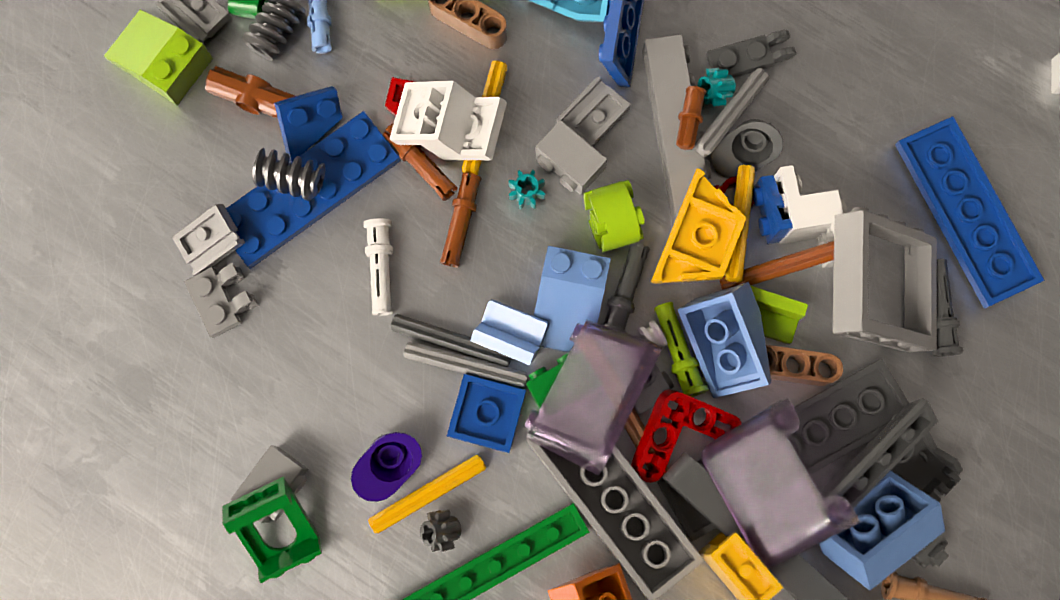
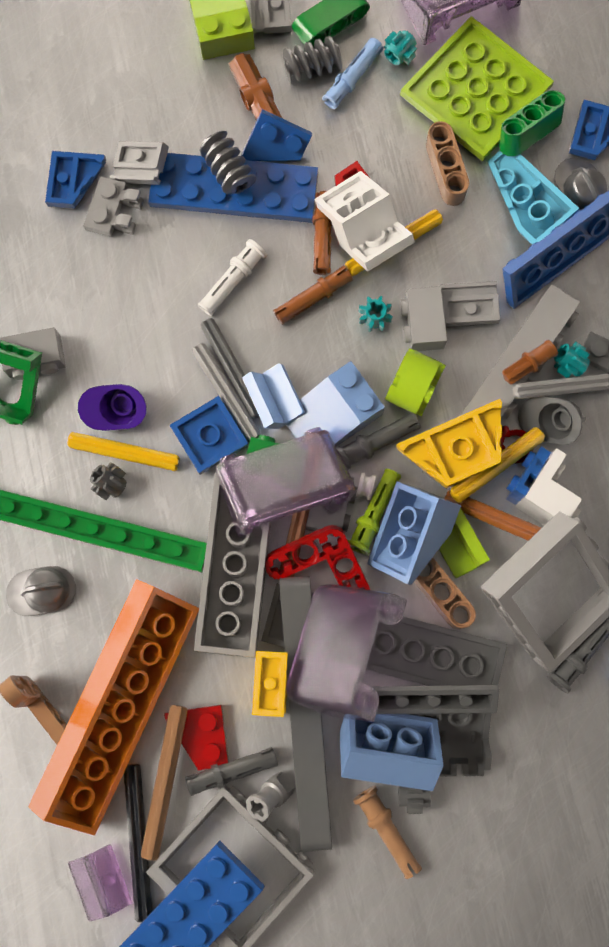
camera: 45 degrees right, 0 degrees up
none -> blue wing [45,151,106,209]

